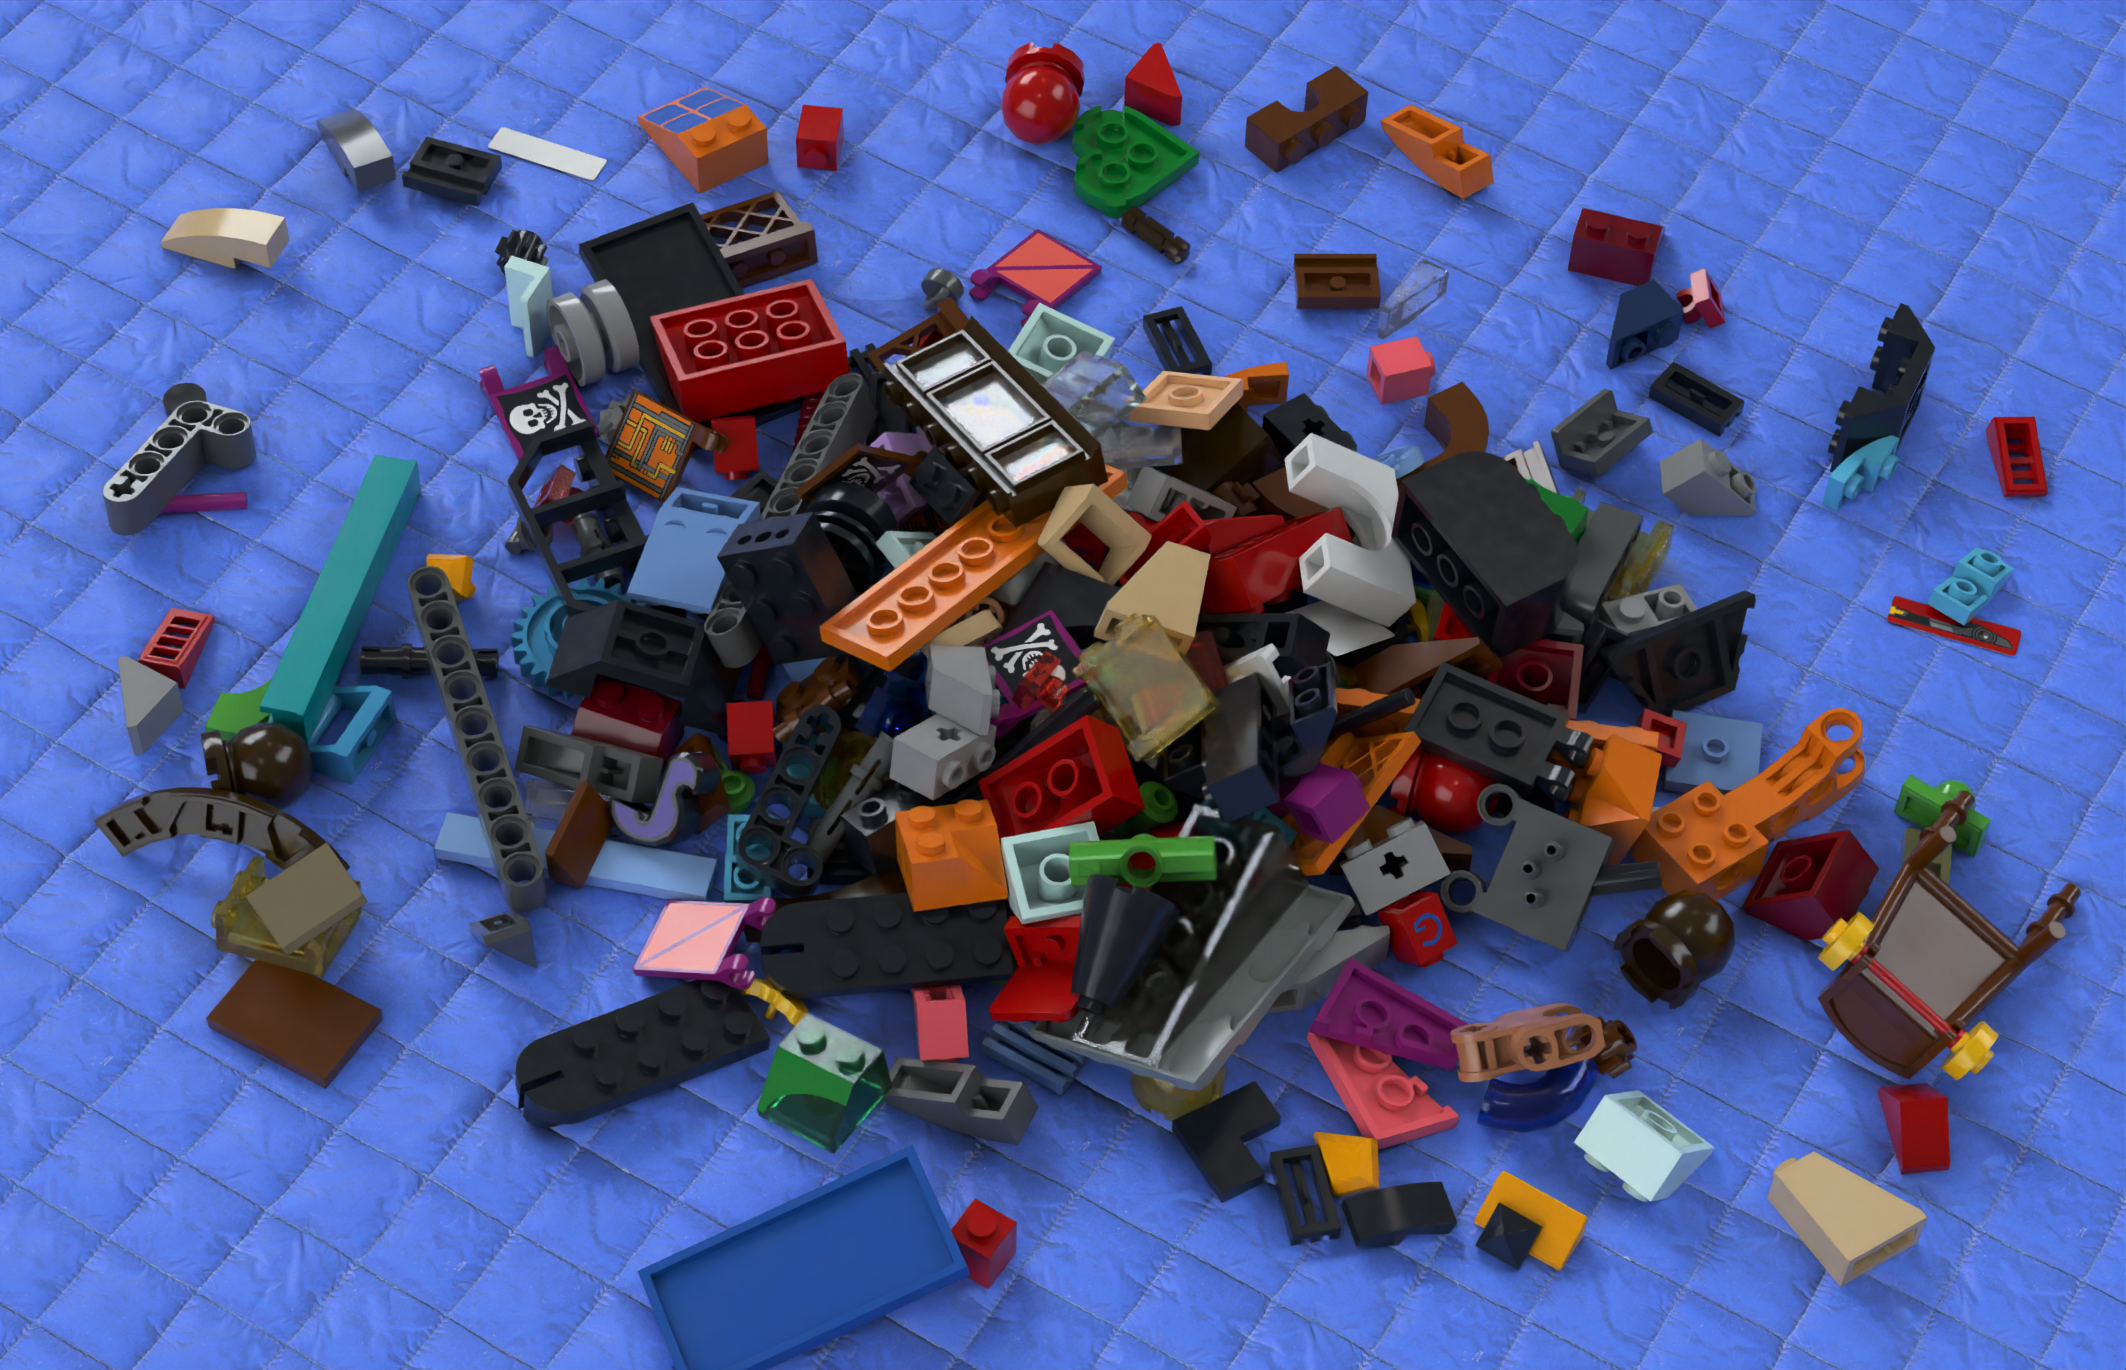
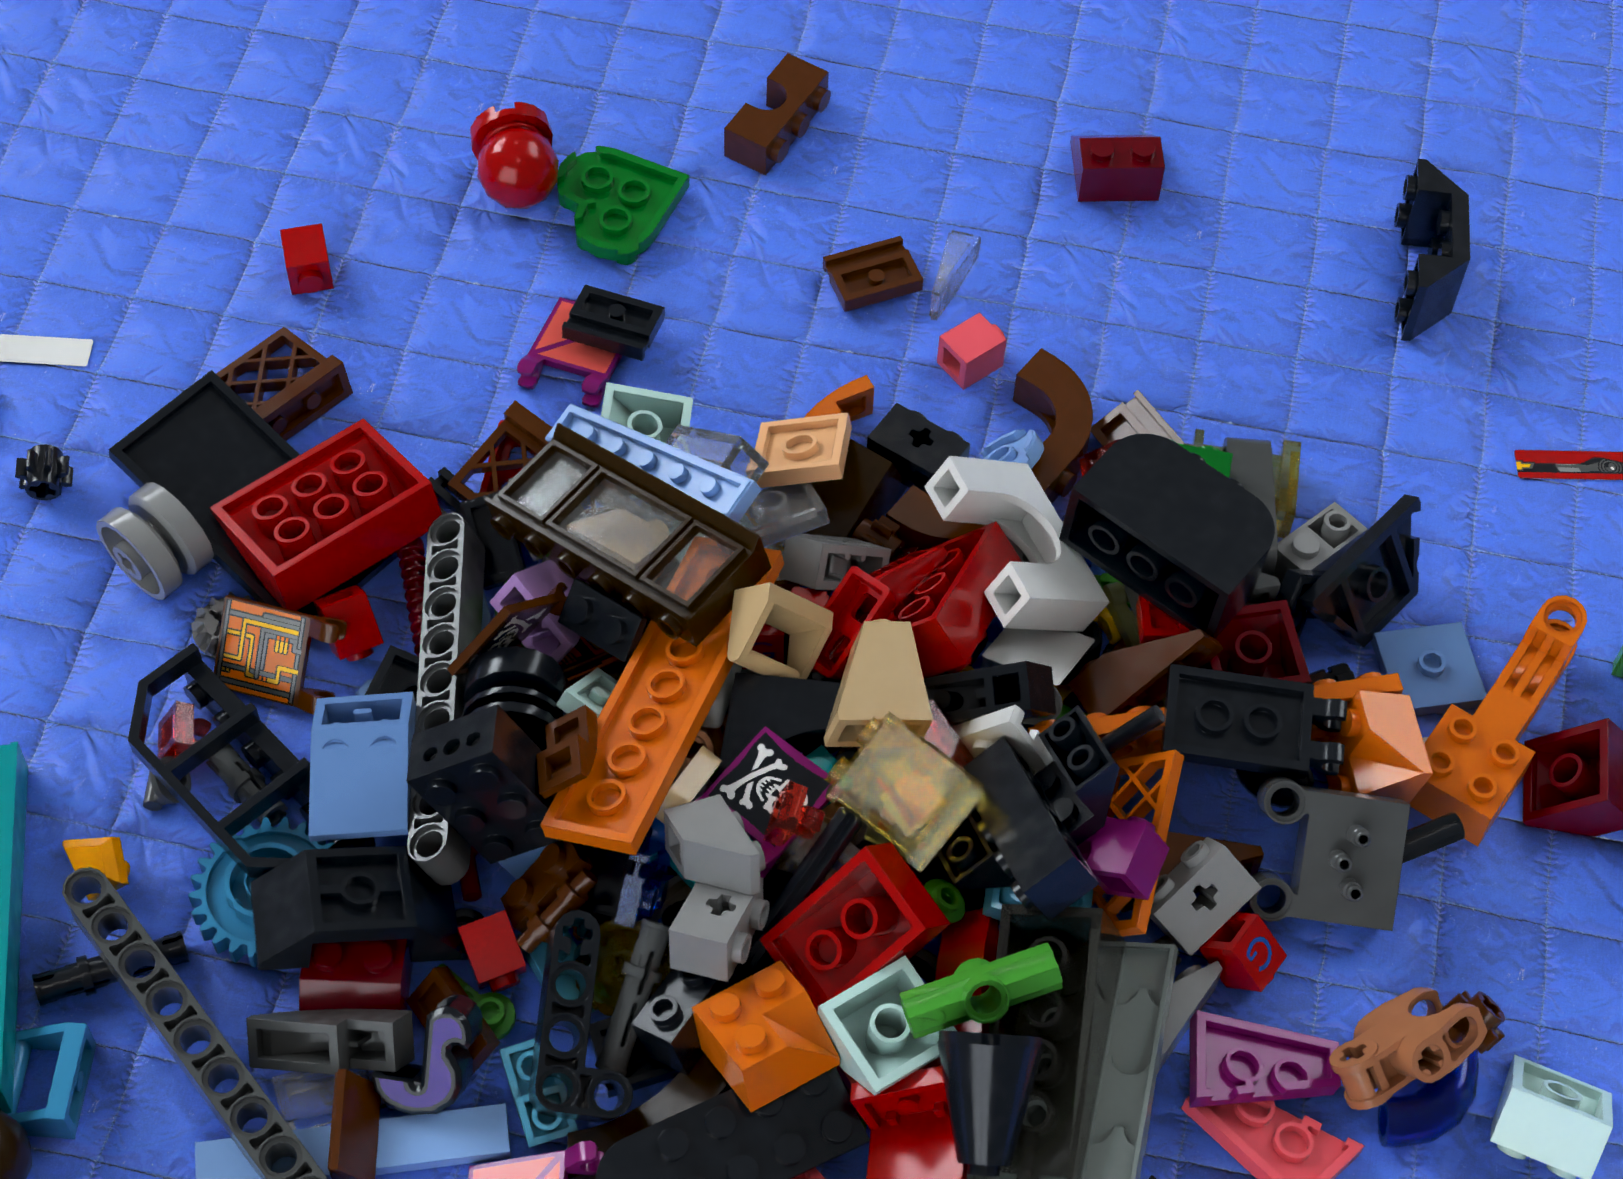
camera: 20 degrees left, 5 degrees up
flag [479,345,600,462] -> none
light aqua panel [504,256,553,358] -> none
orange slope [637,87,768,194] -> none
dark grey tile [921,268,964,311] -> none
dark brown axle [1121,206,1191,264] -> none
red slope [1124,43,1182,126] -> none
black tile [1143,306,1212,376] -> none
orange slope [1380,104,1494,199] -> none
red tile [1388,746,1500,835] -> none
dark grey bracket [1551,389,1653,477] -> none
dark blue slope [1606,279,1684,370] -> none
dark brown tile [1614,890,1735,1009] -> none
red tile [1636,709,1687,768] -> none
black tile [1649,362,1745,437] -> none
light grey slope [1660,438,1757,516] -> none
tile [1676,268,1725,329] -> none
medium azure slope [1822,435,1900,512] -> none
medium azure slope [1927,547,2014,626] -> none
red slope [1985,417,2048,497] -> none
none -> reddish brown slope [536,705,598,798]
none -> light blue tile [545,403,762,523]
none -> black plate [562,285,665,361]

